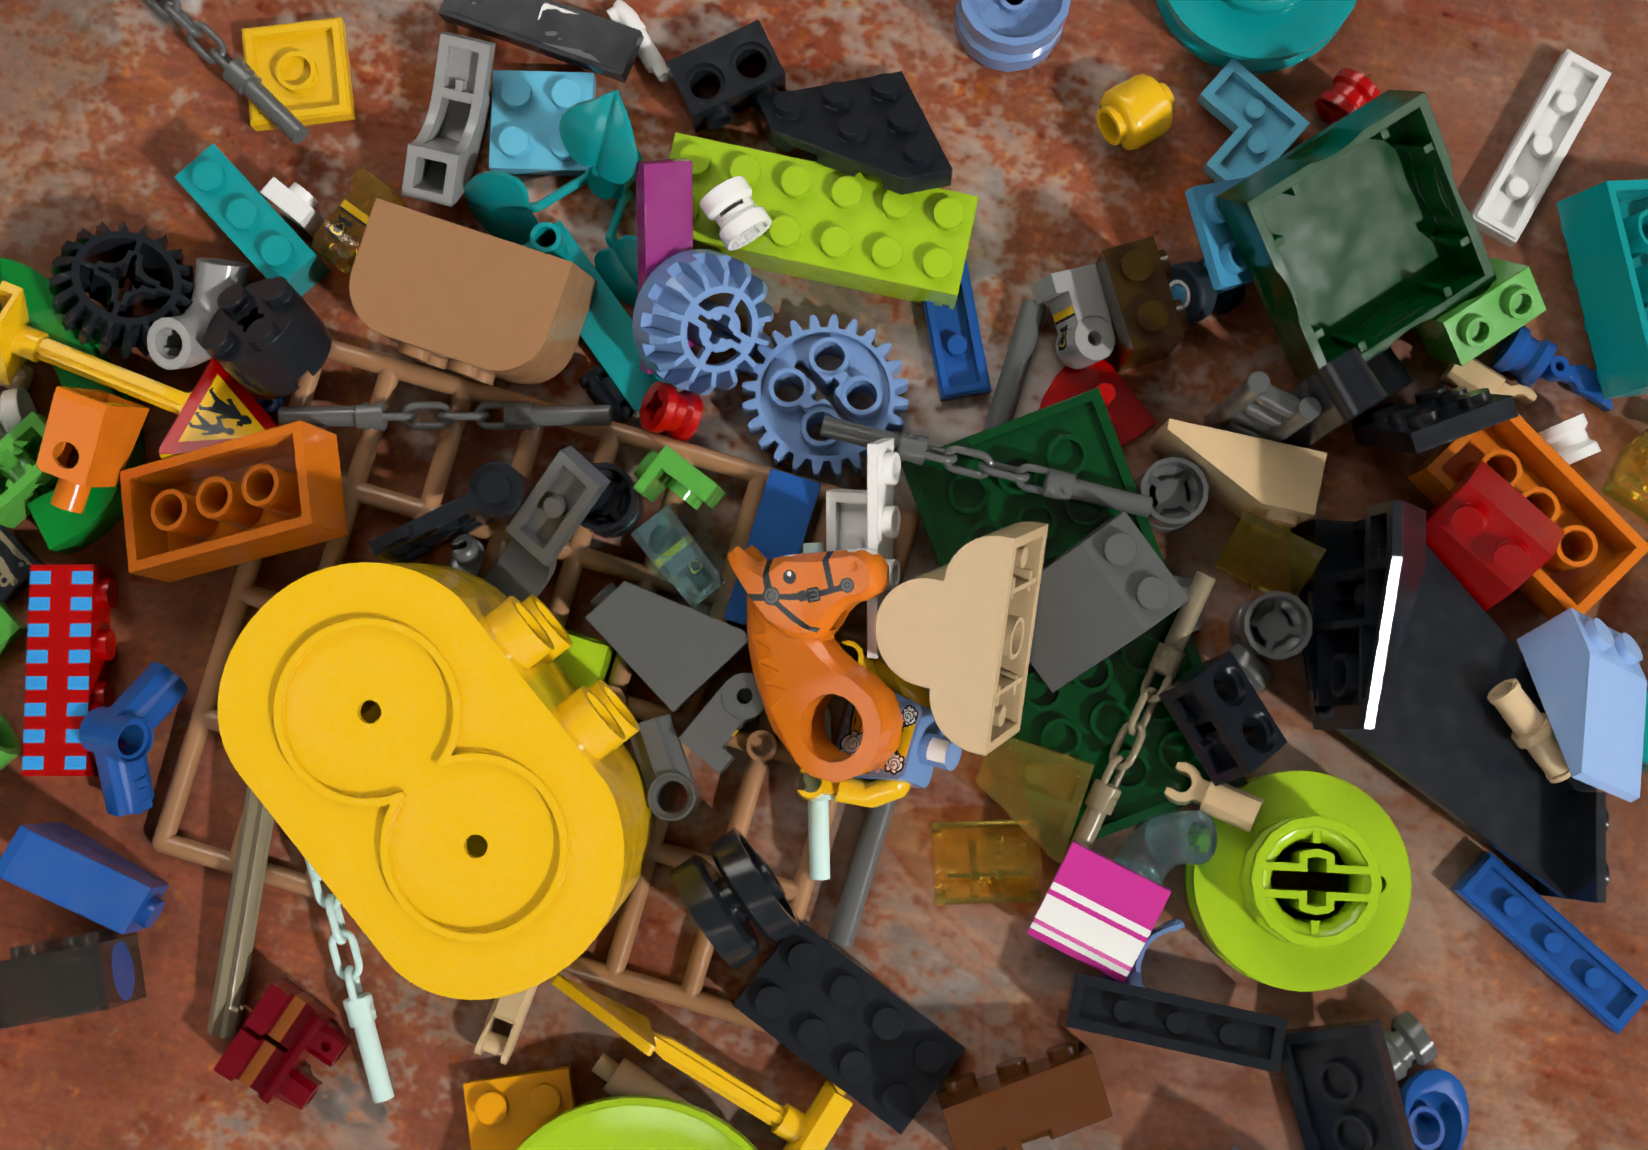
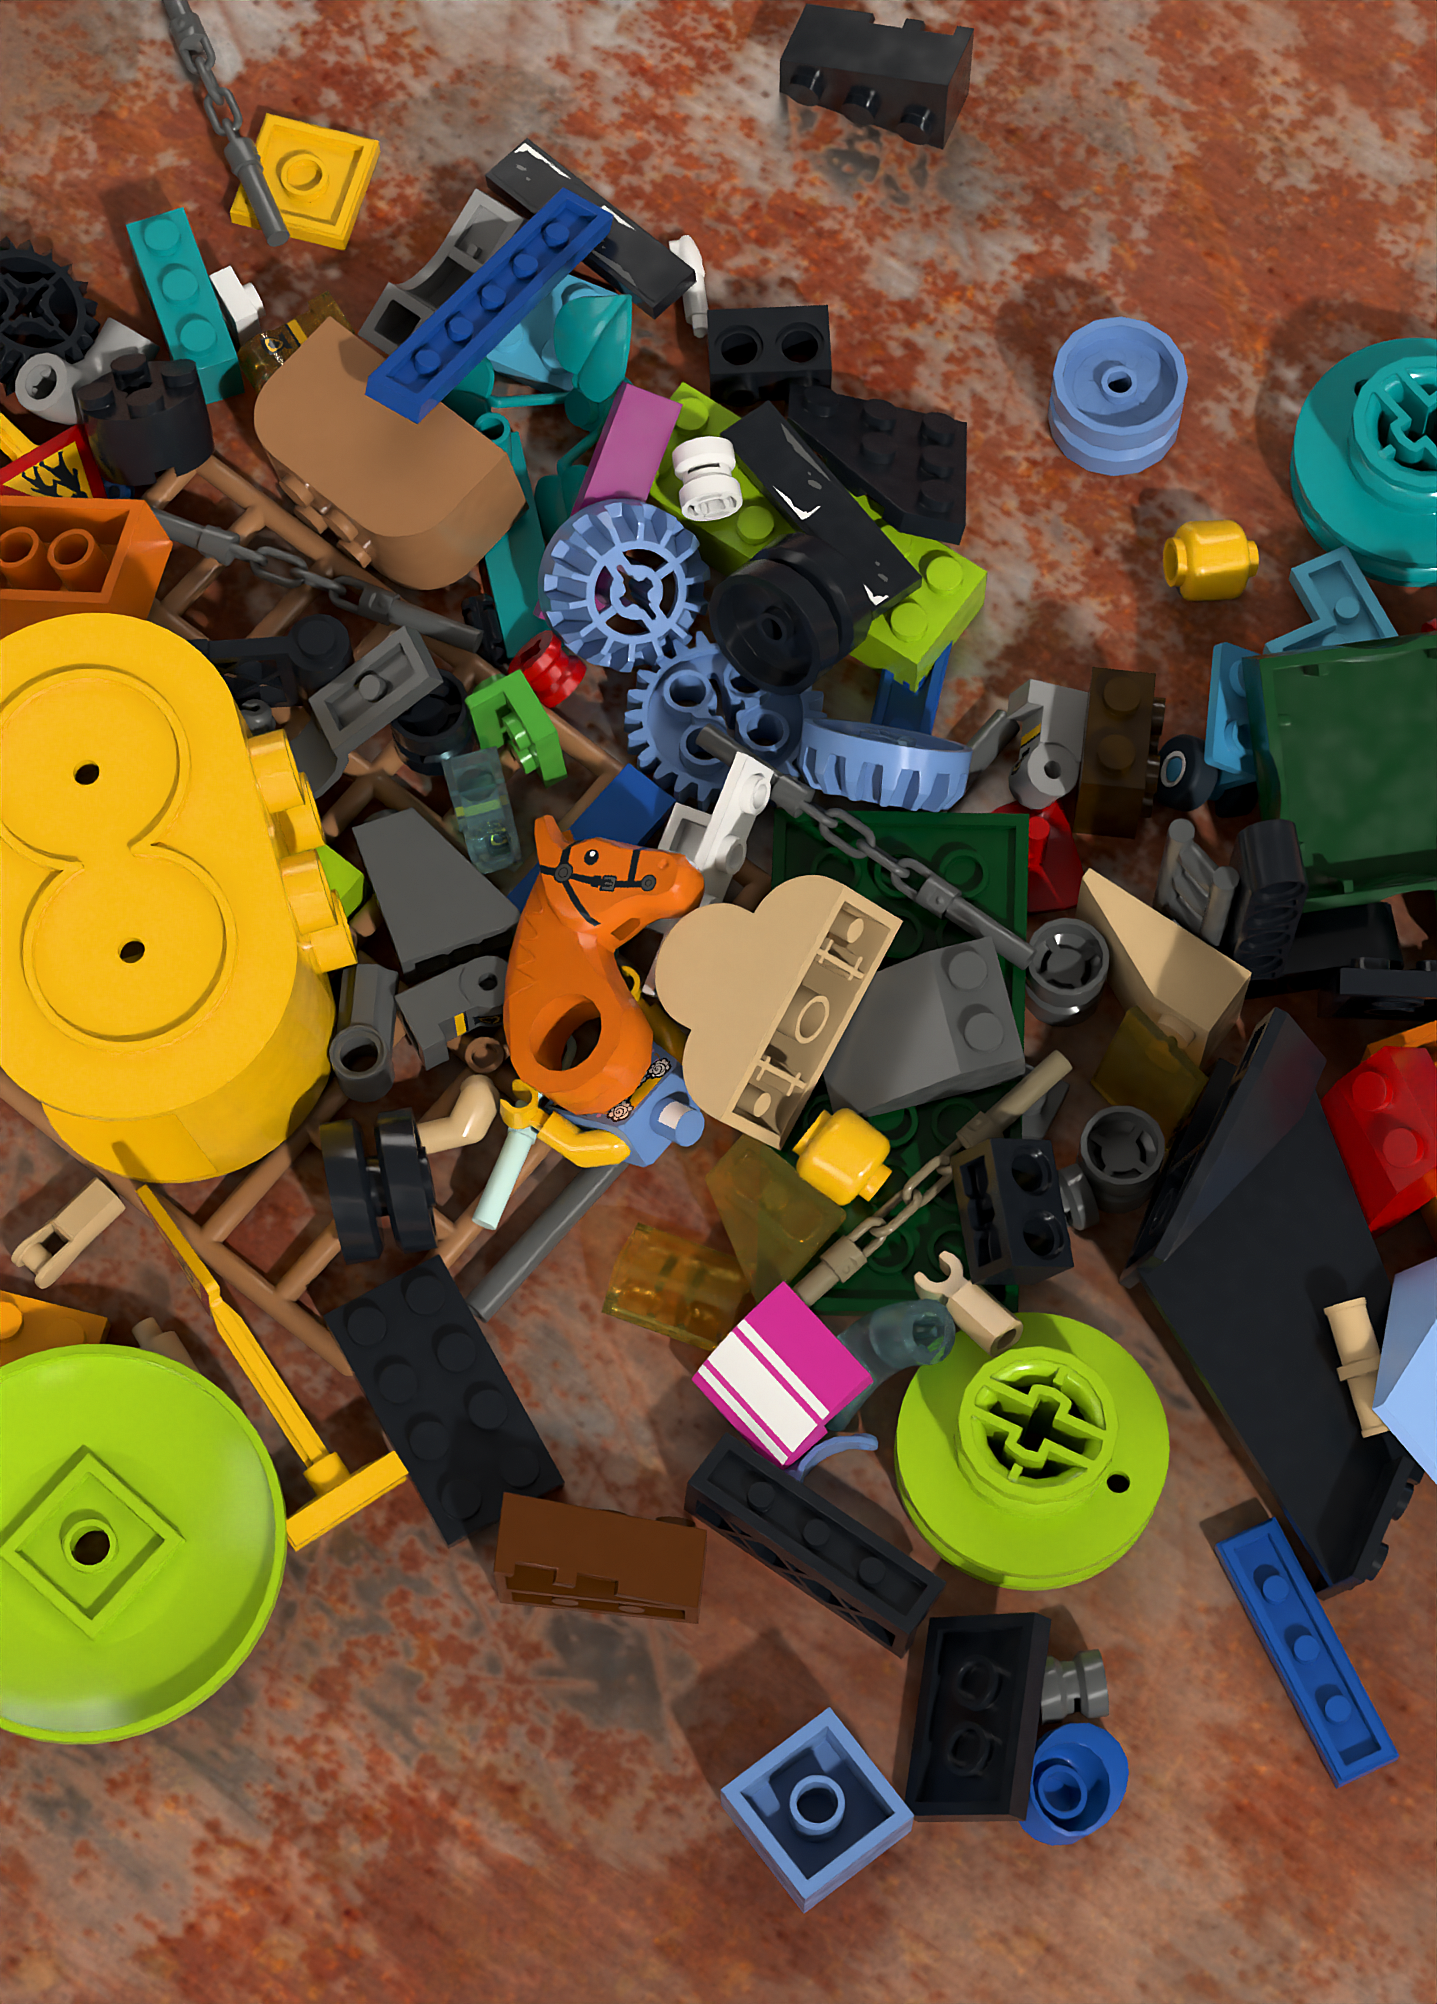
camera: 25 degrees right, 15 degrees down
none -> blue plate [365,187,614,424]
none -> tan arm [417,1074,500,1154]
none -> black wheel [709,532,872,696]
none -> black tile [720,400,922,621]
none -> yellow head [792,1108,892,1206]
none -> medium blue gear [796,718,973,812]

